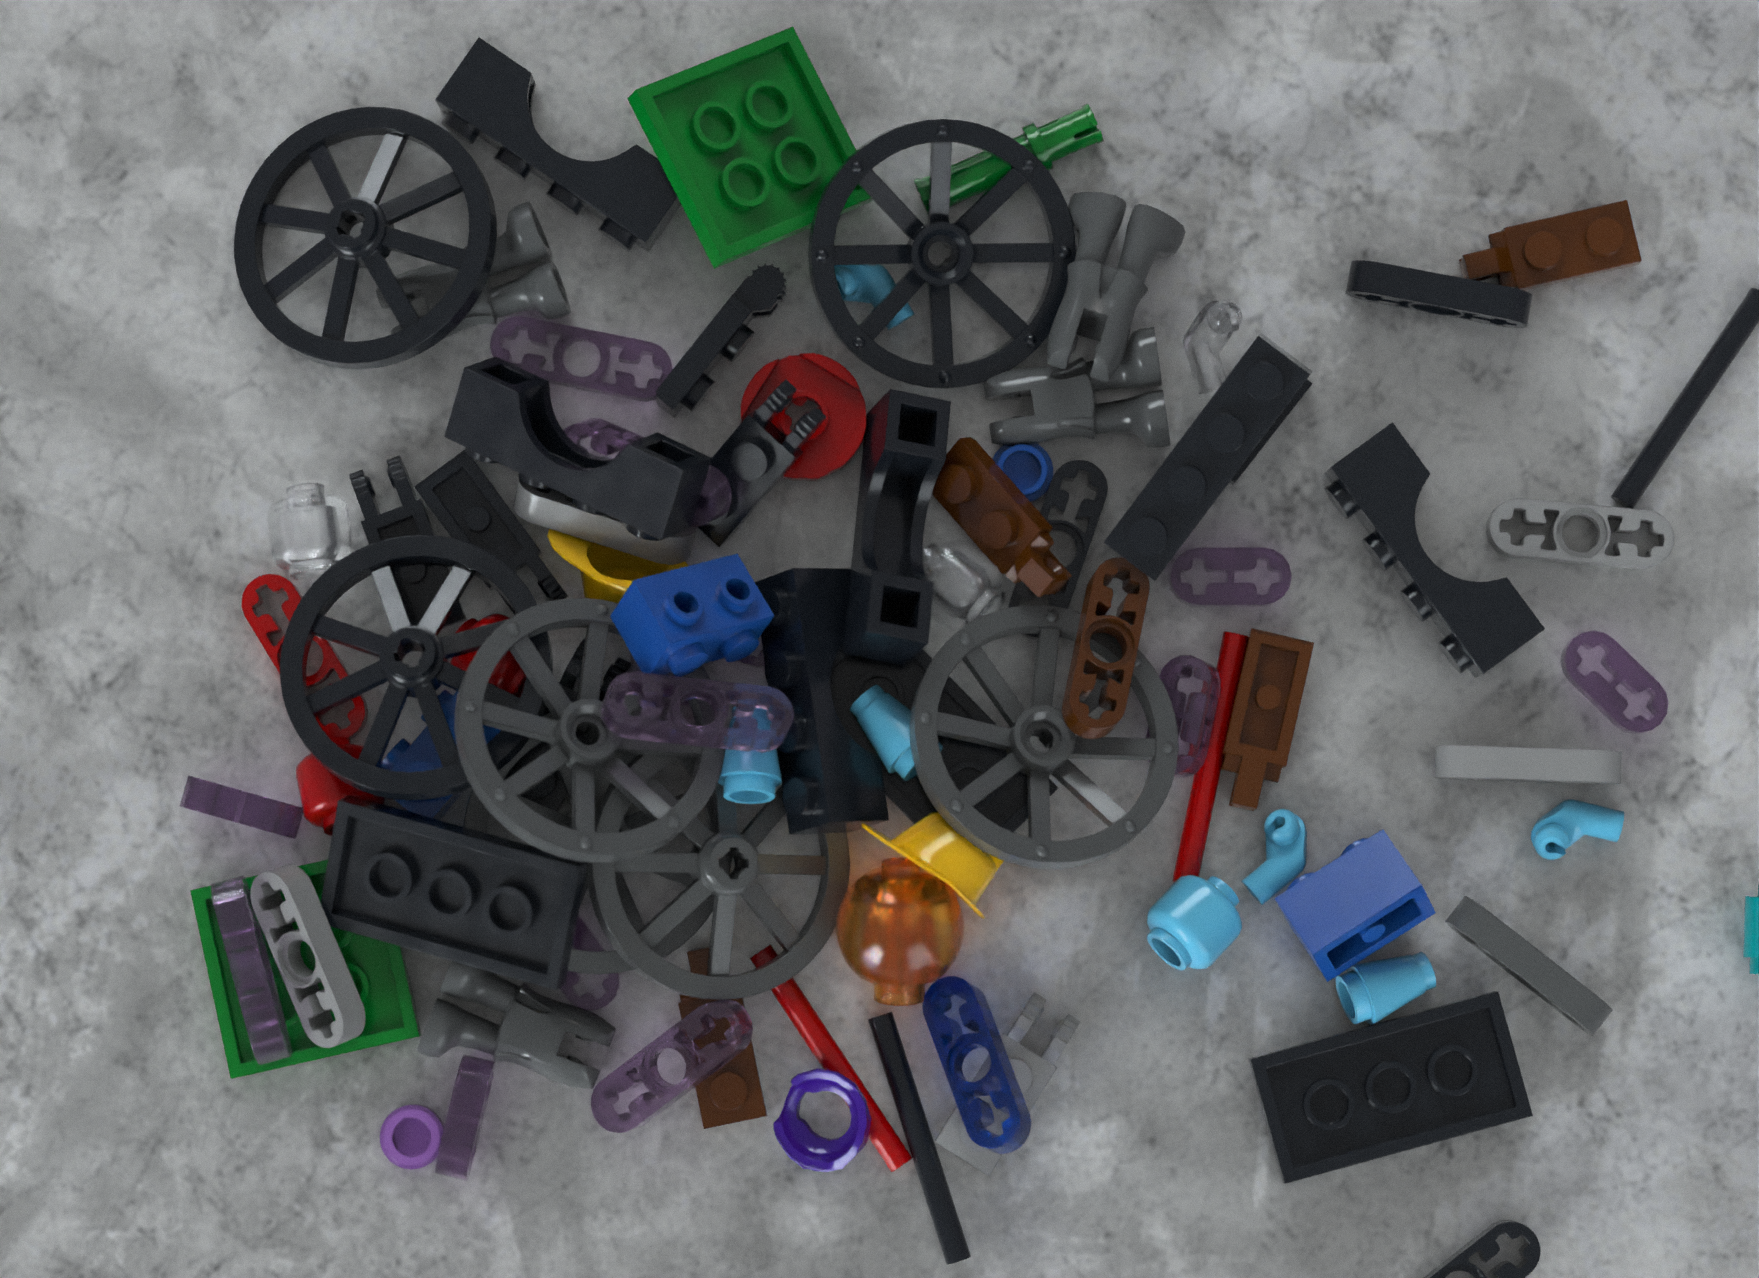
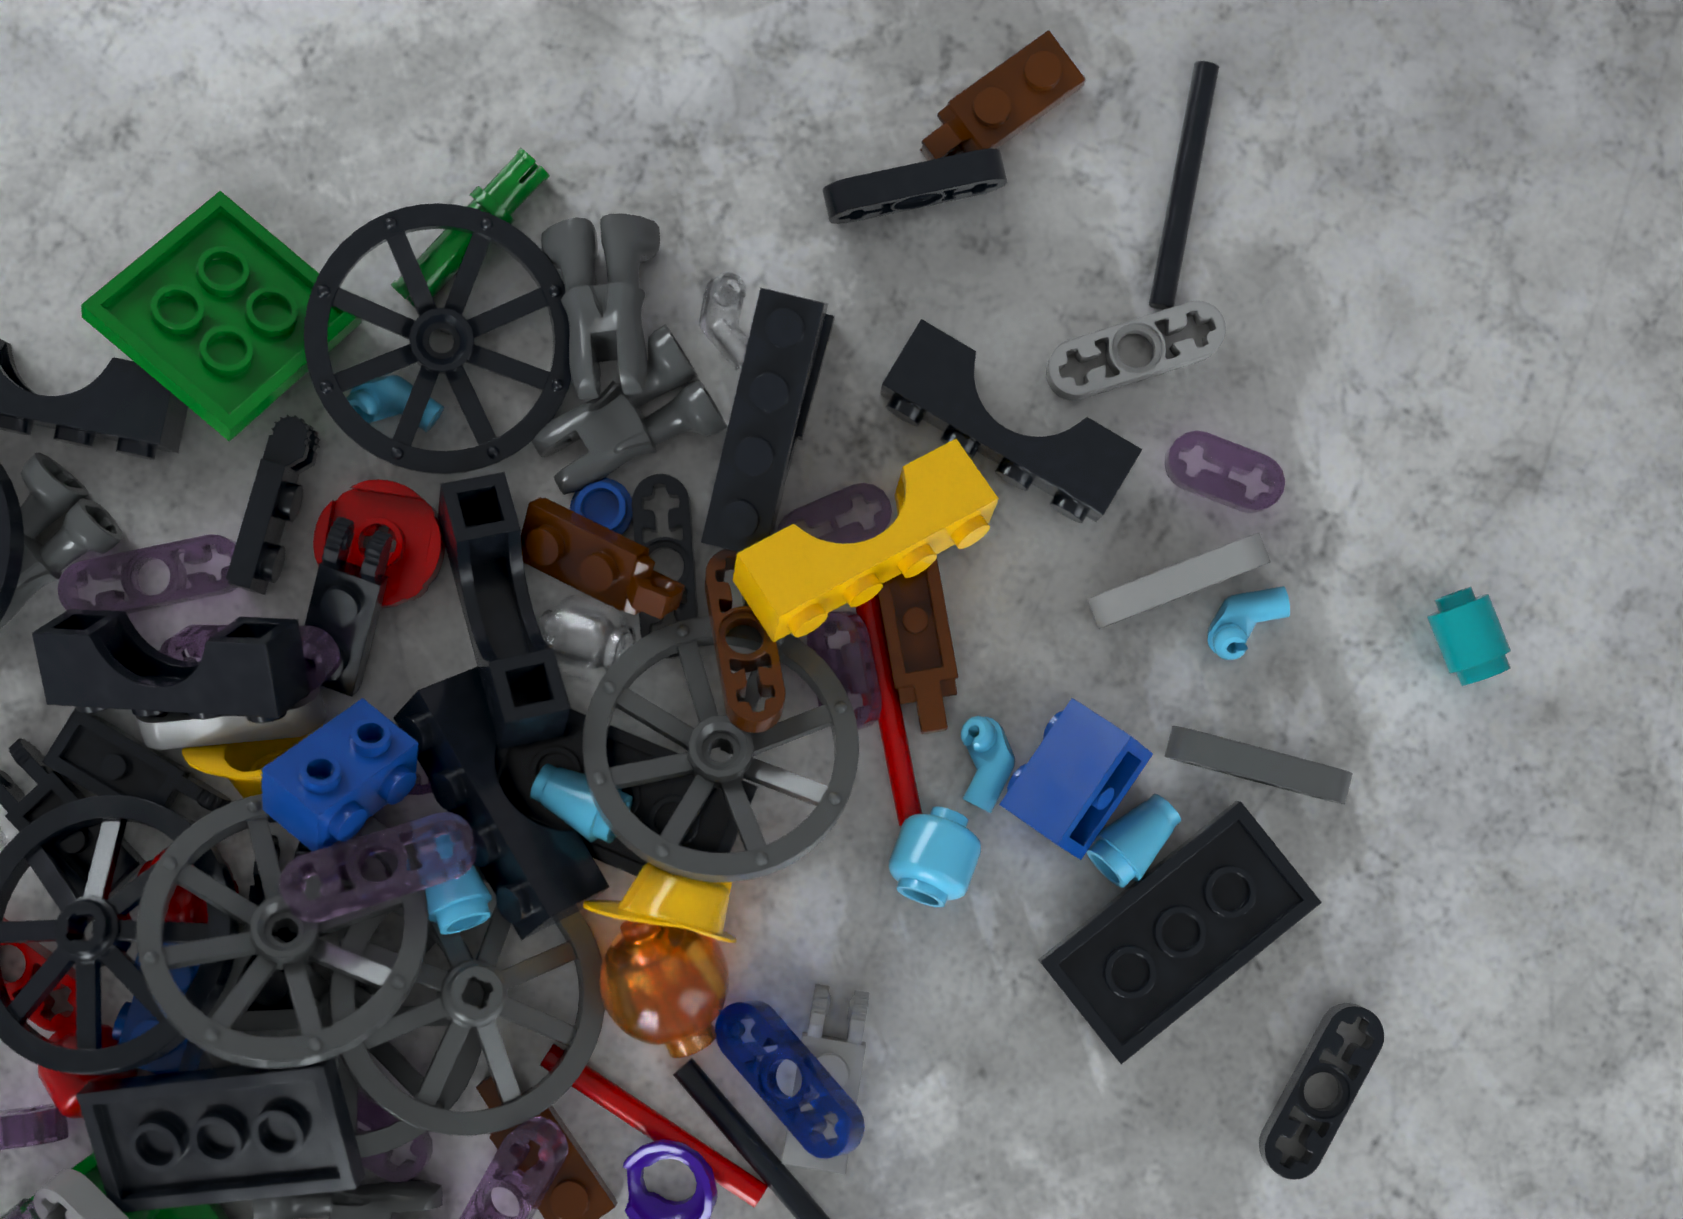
camera: 25 degrees left, 0 degrees up
none -> yellow arch [732,439,999,643]

